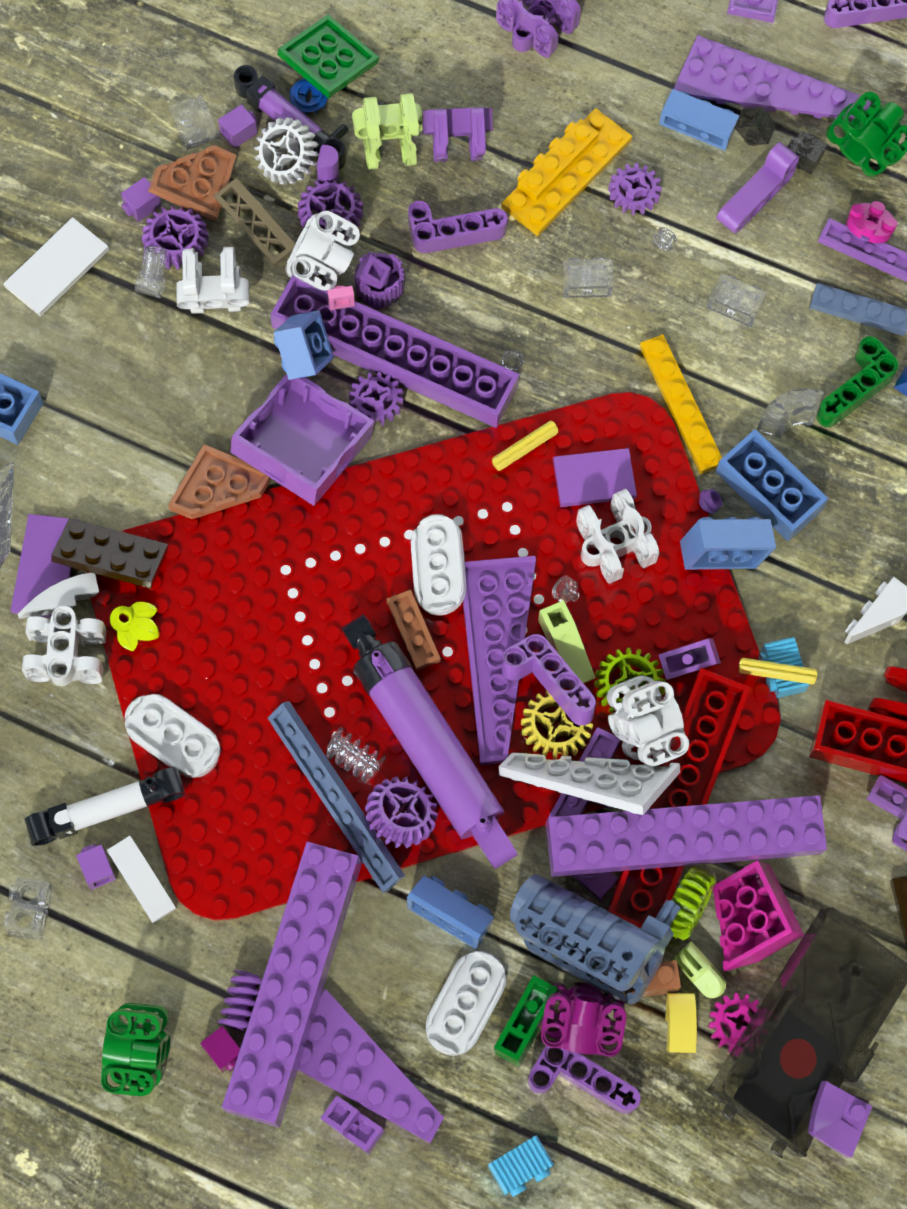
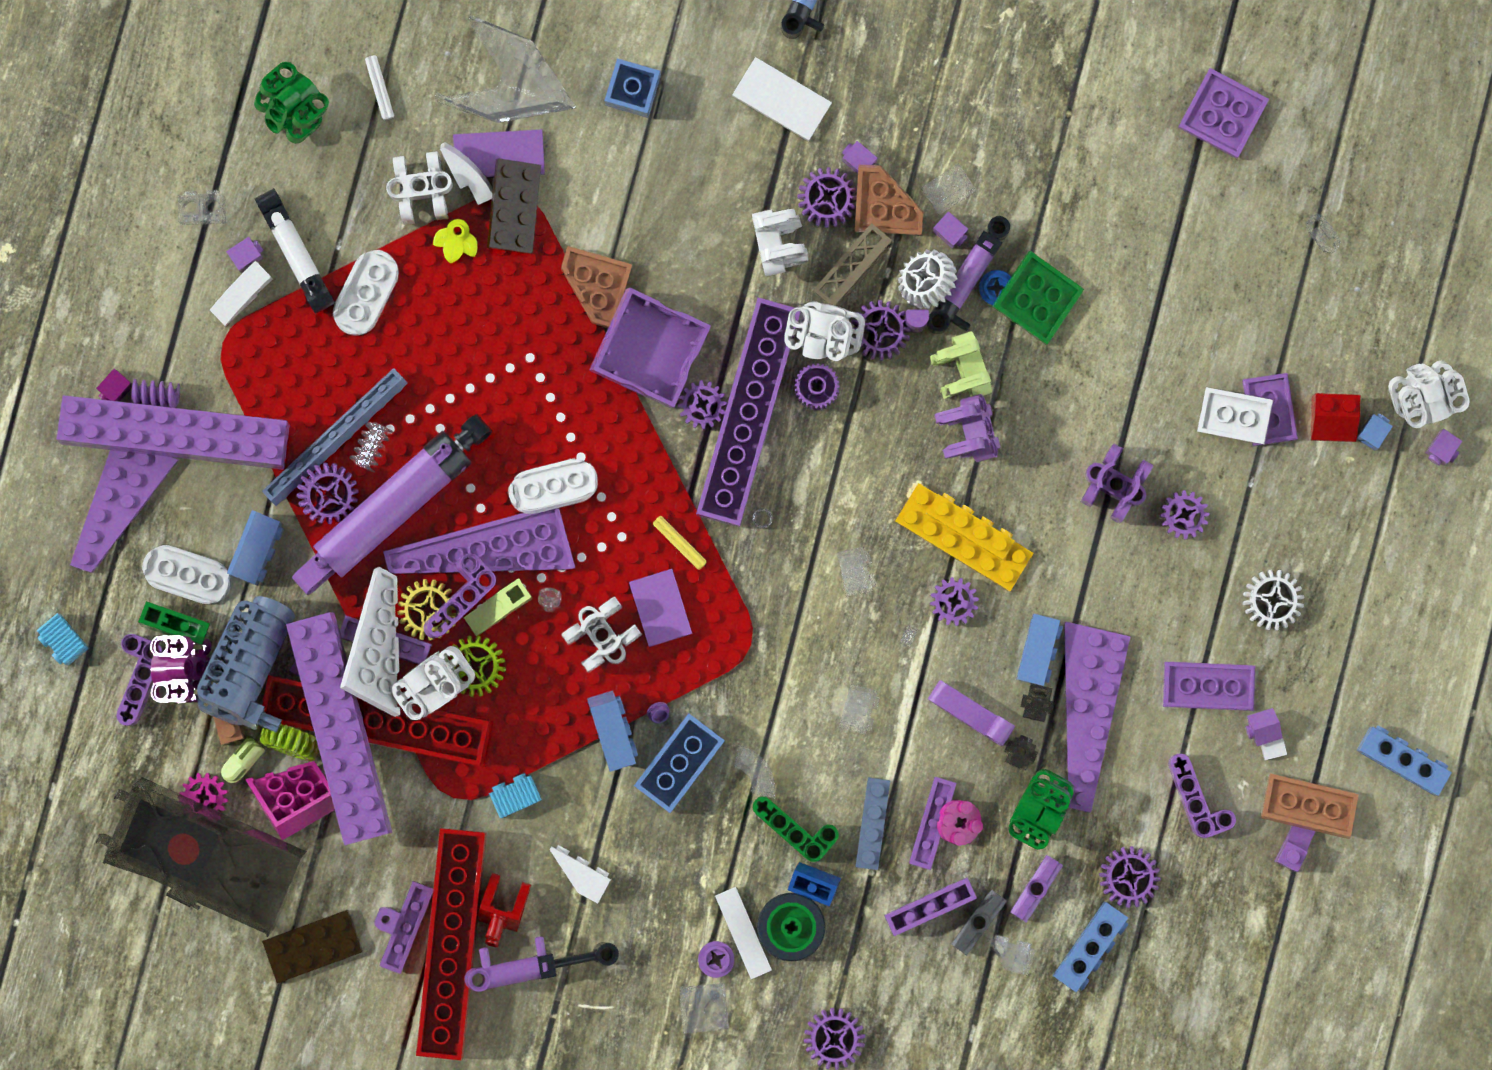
camera: 85 degrees right, 15 degrees up
green piece [101,1002,170,1096] -> none
clear piece [135,245,167,298] -> none
medium blue brick [273,310,334,380] -> none
medium lavender slope [320,1095,385,1154] -> none
bright pink plate [327,286,355,310] -> none
medium lavender slope [354,254,391,289] -> none
nougat plate [387,590,441,671] -> none
medium lavender beam [408,201,507,253] -> none
yellow plate [640,334,722,475] -> none
medium lavender slope [659,638,721,680] -> none
light yellow slope [665,993,697,1053] -> none
light yellow axle [738,658,817,684] -> none
medium lavender plate [808,1081,872,1158] -> none

